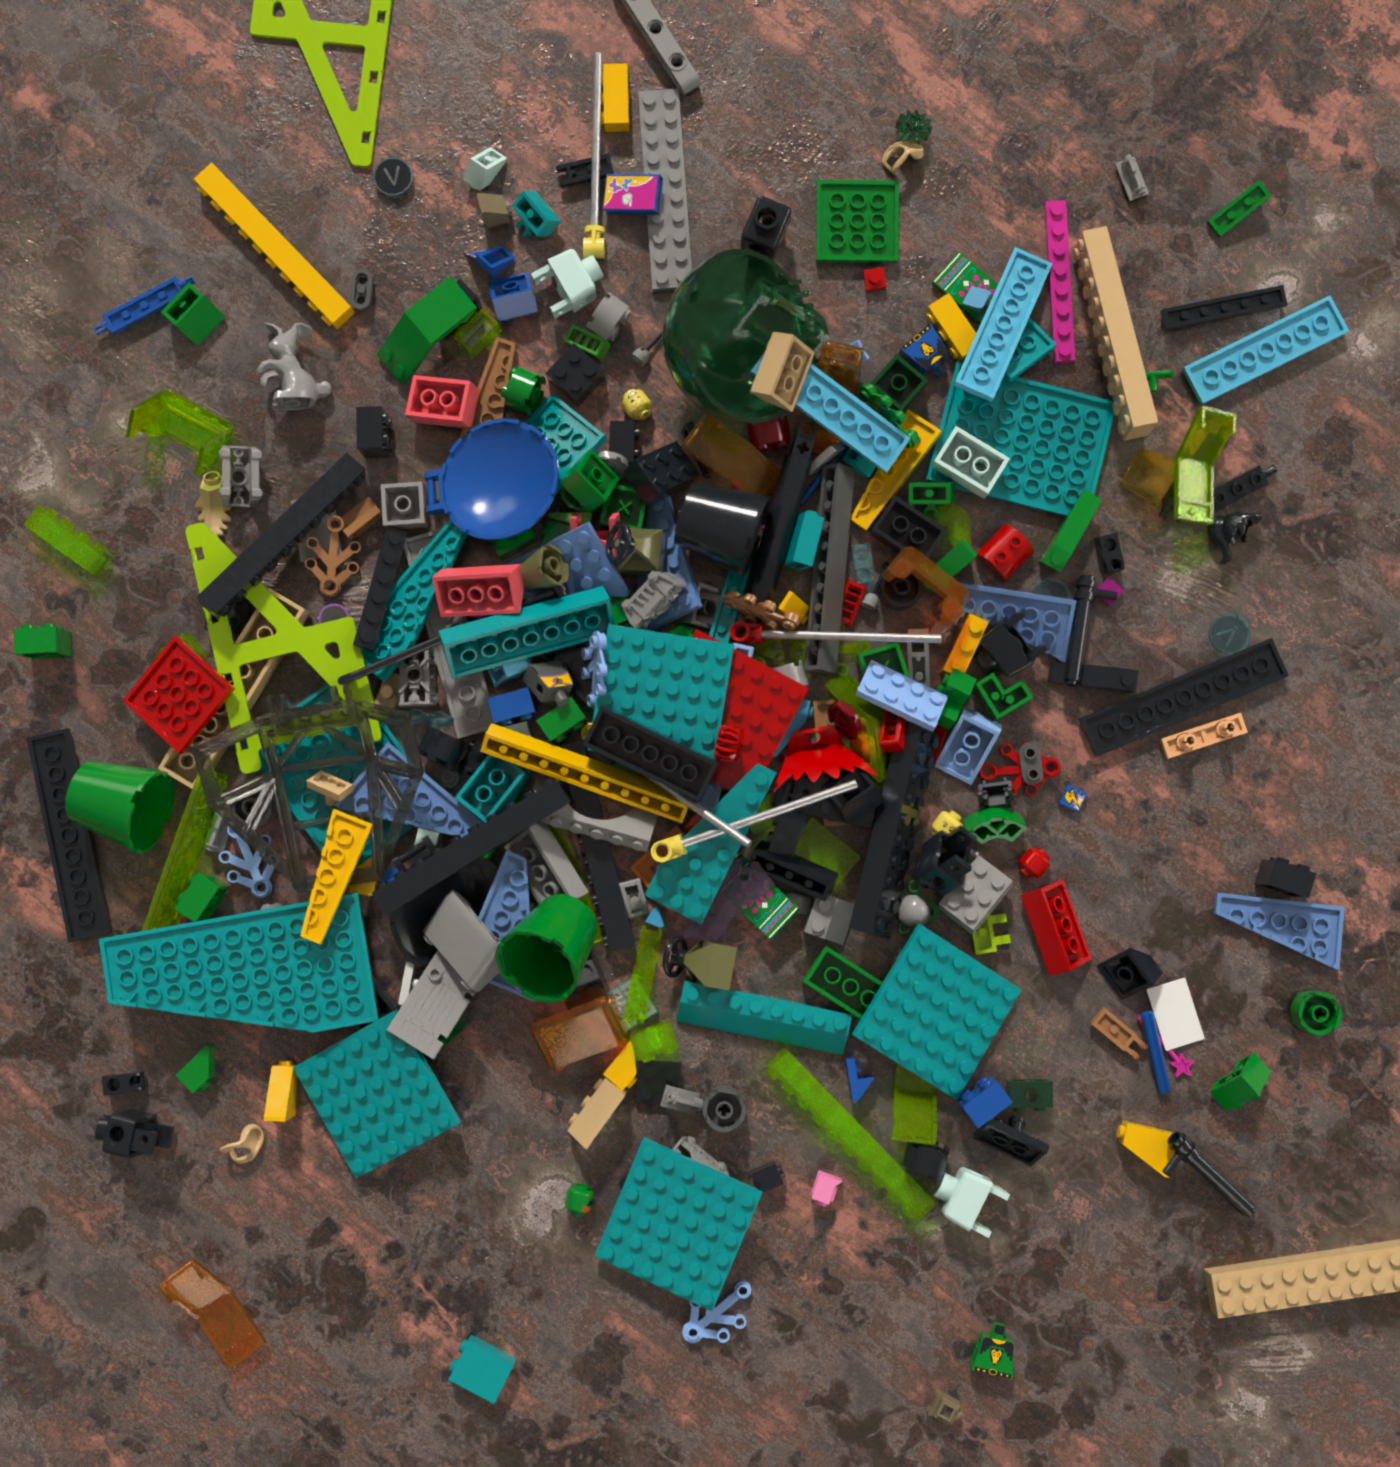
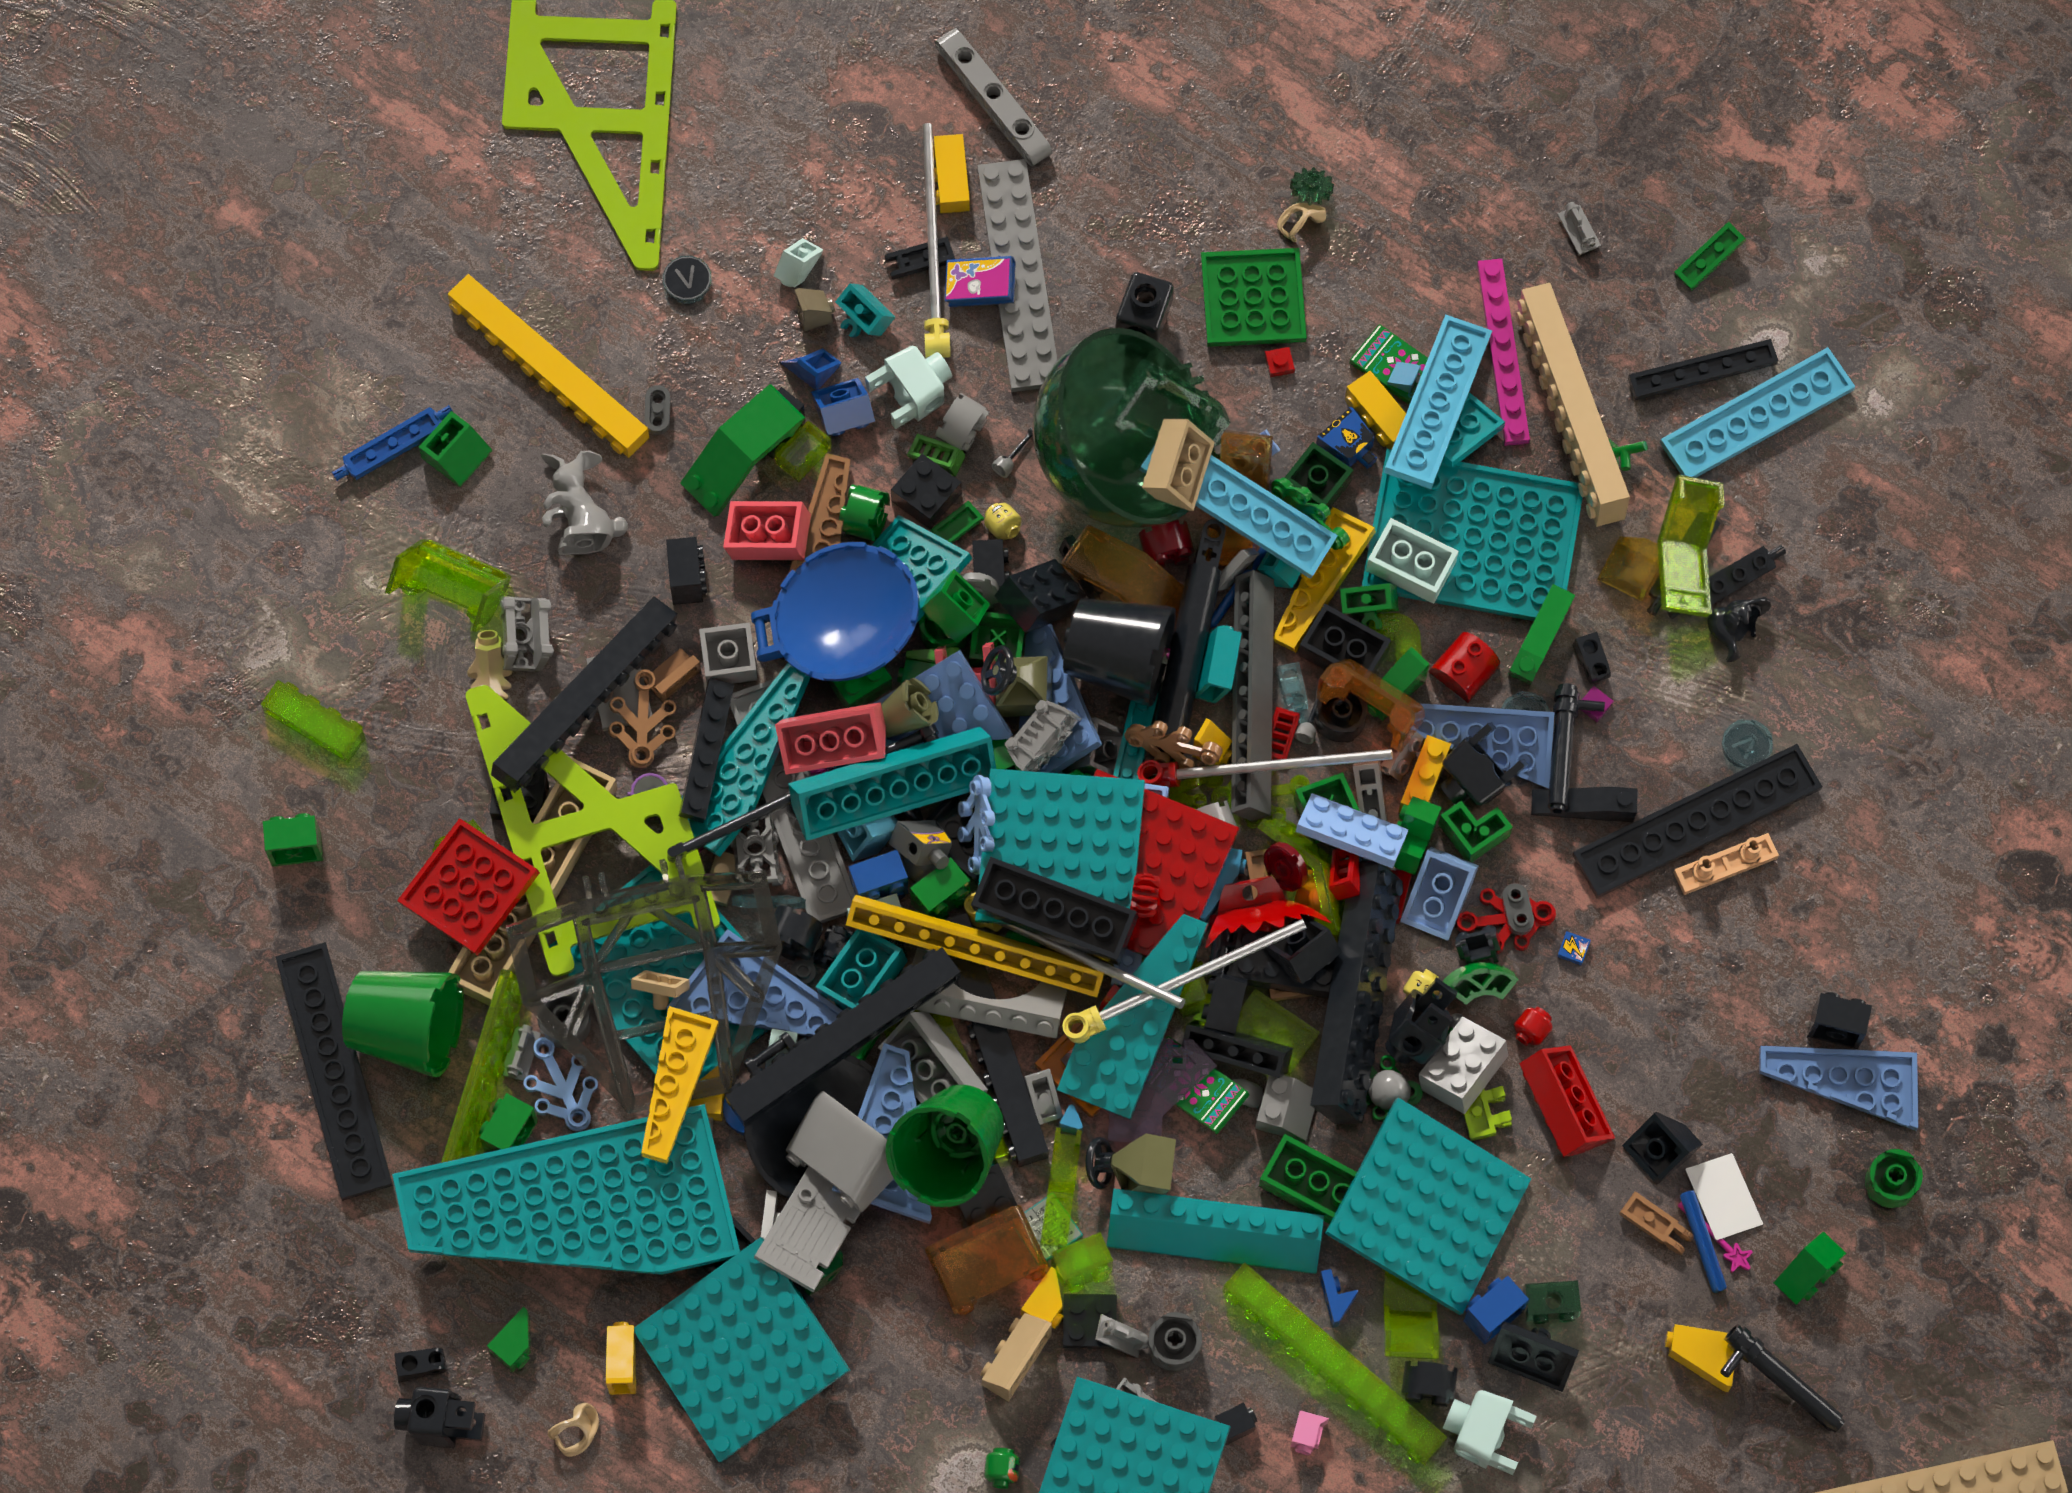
camera: 10 degrees left, 15 degrees down
none -> green tile [930,500,985,544]

